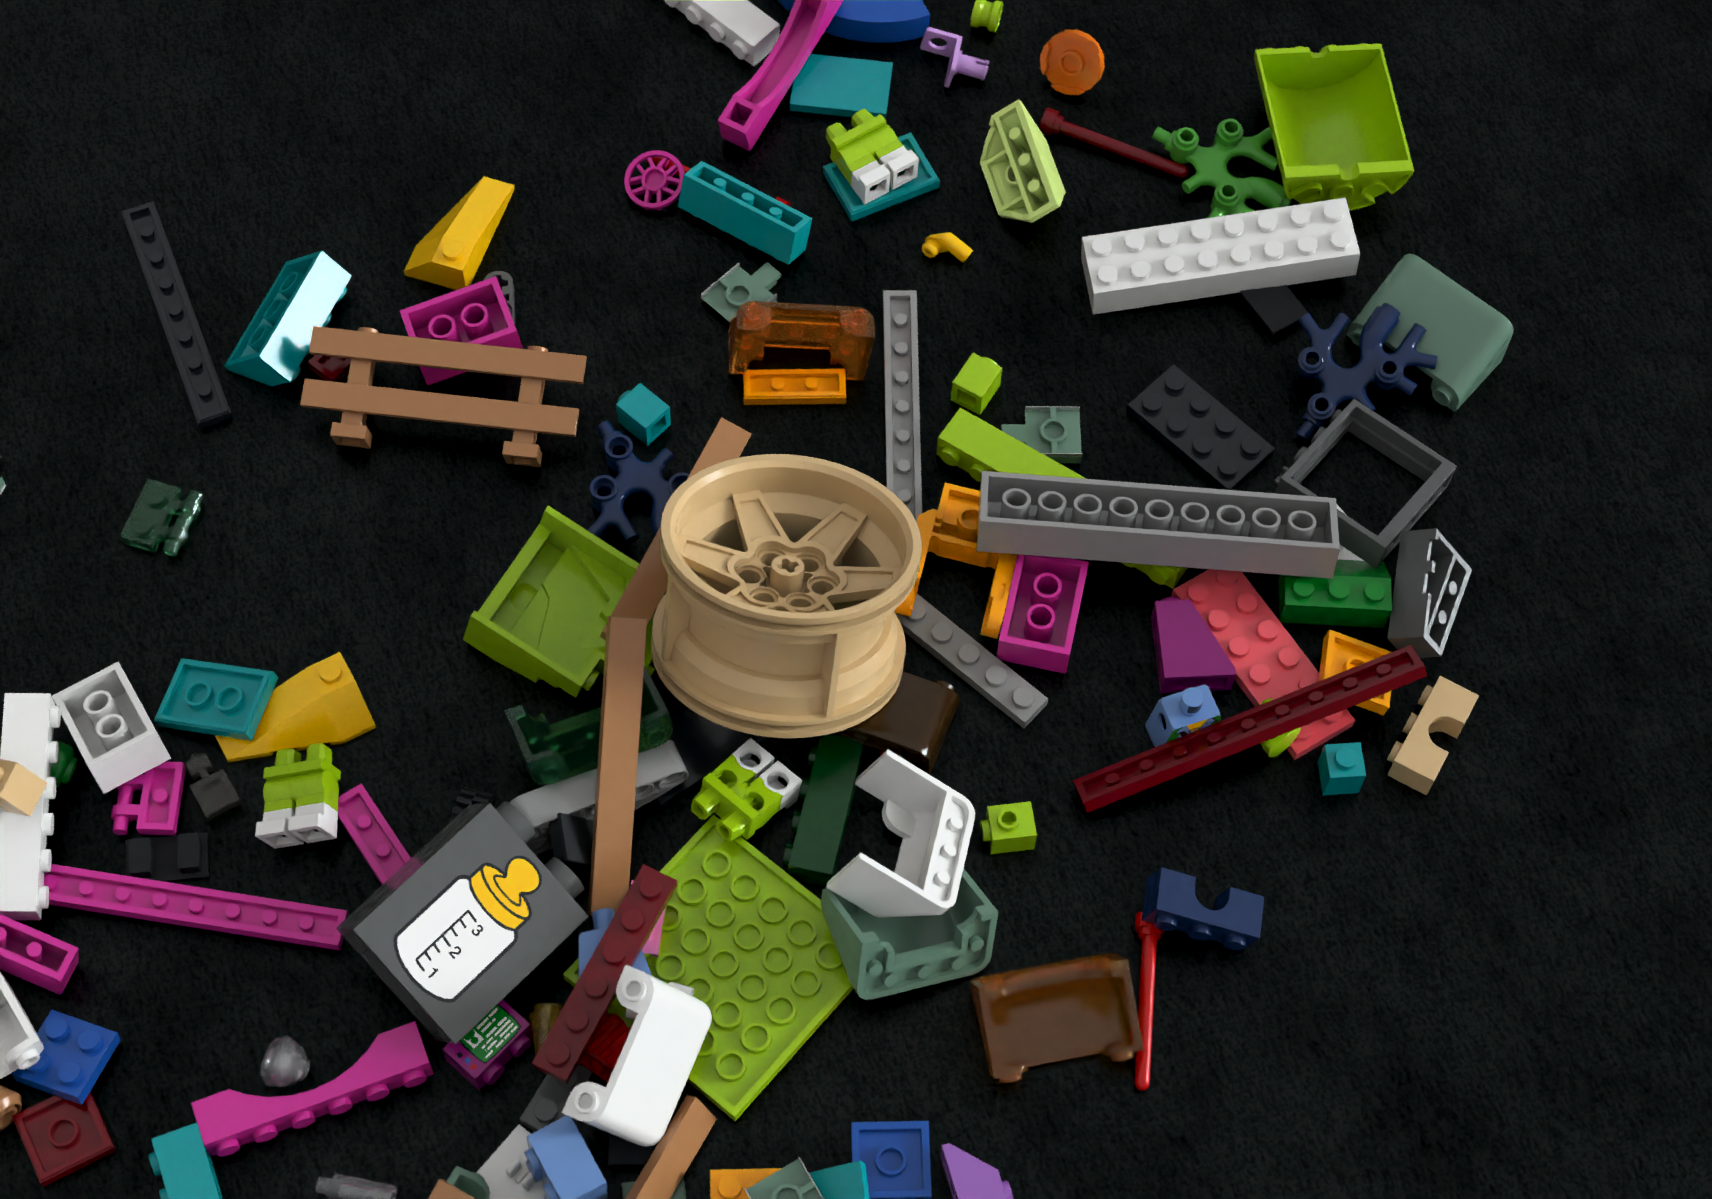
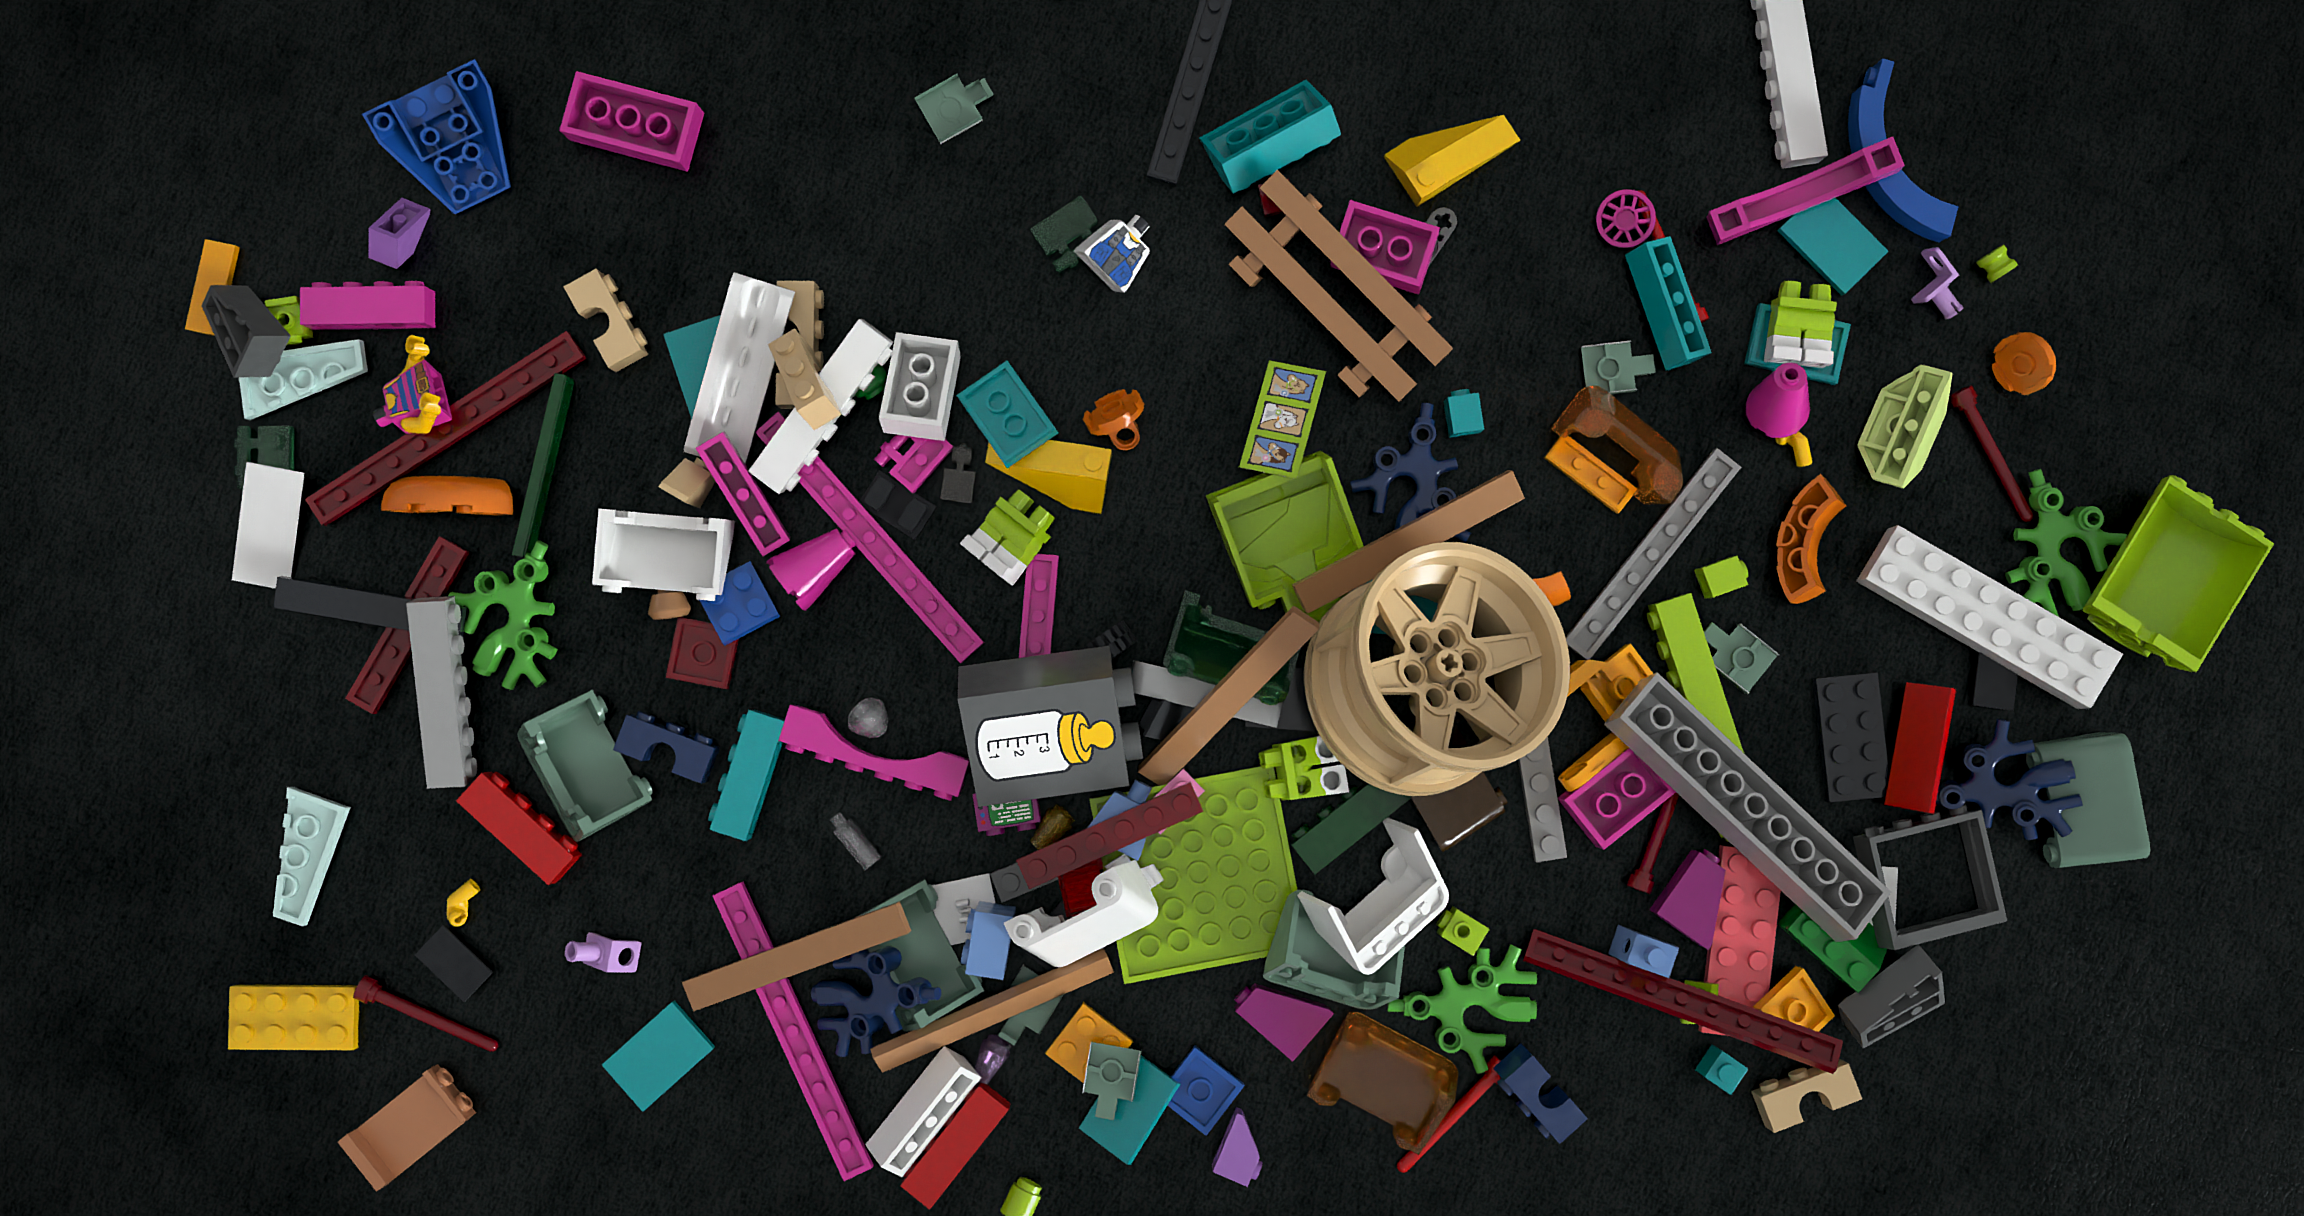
camera: 40 degrees right, 25 degrees up
none -> dark pink cone [766,529,857,611]
none -> torso [1074,215,1150,293]
none -> orange tile [1083,389,1144,450]
none -> magenta slope [1234,983,1334,1062]
none -> sticker [1239,360,1326,479]
none -> bright green plant [1387,944,1537,1074]
none -> dark red piece [1627,792,1680,894]
none -> dark pink cone [1746,363,1810,438]
none -> orange brick [1776,474,1846,604]
none -> red brick [1884,682,1956,814]

